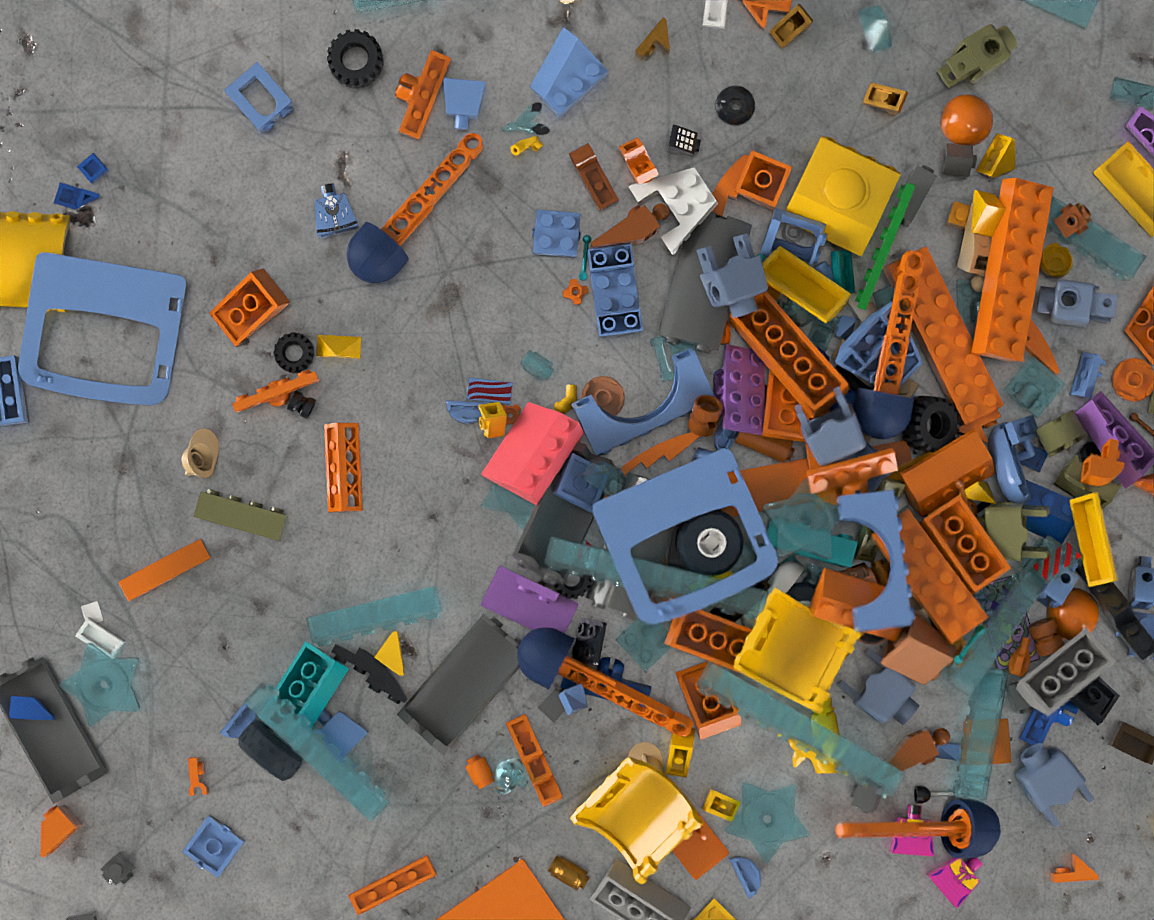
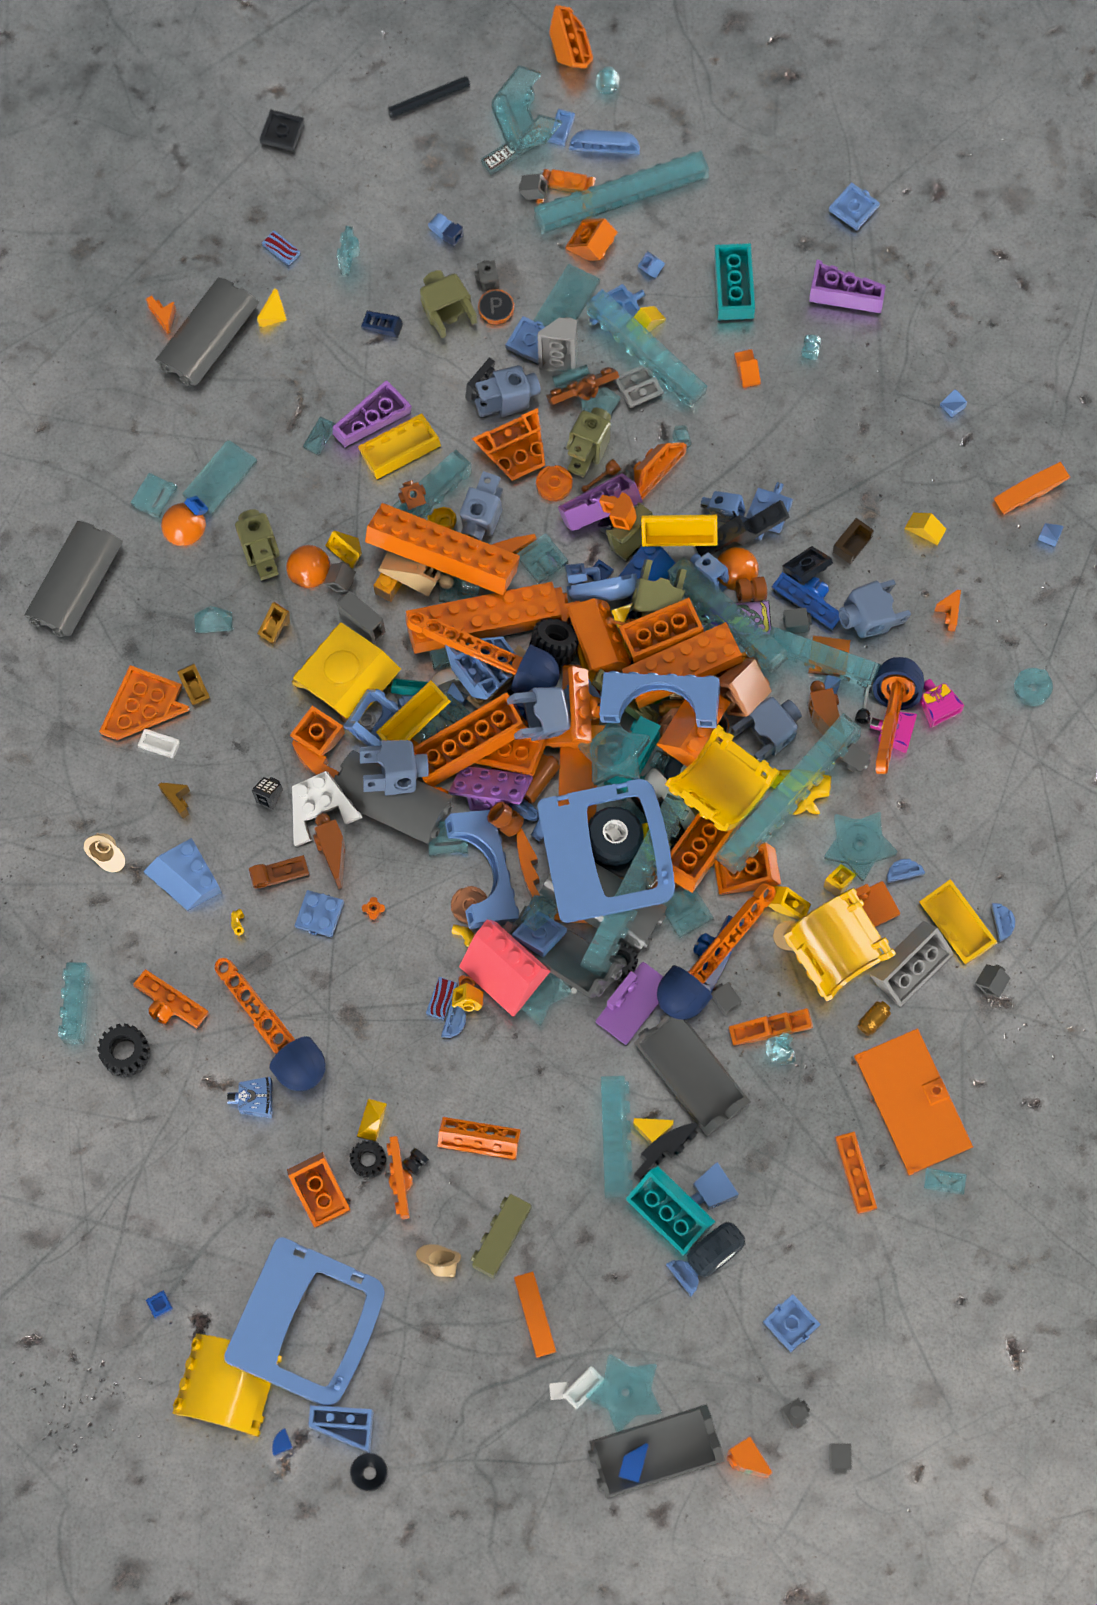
camera: 70 degrees left, 15 degrees down
blue slope [53,182,100,210] -> none
orange plate [188,757,208,796] -> none
medium blue panel [224,62,293,133] -> none
clear light blue brick [243,682,389,822] -> none
medium blue torso [443,78,486,131] -> none
orange brick [465,755,494,789] -> none
clear light blue piece [502,102,550,135] -> none
clear light blue brick [520,350,554,381] -> none
medium blue slope [558,684,588,715] -> none
black bracket [572,618,607,666] -> none
teal hinge [579,235,592,281] -> none
medium blue slope [588,243,643,337] -> none
orange brick [618,137,659,185] -> none
black piece [715,85,755,126] -> none
green plate [855,182,916,311] -> none
teal hinge [954,625,985,664] -> none
yellow slope [971,190,1006,237] -> none
orange piece [1008,637,1031,677] -> none
light grey slope [1016,628,1116,716] -> none
tile [1033,542,1082,584] -> none
olive brick [1035,410,1088,457] -> none
medium blue plate [1071,352,1106,399] -> none

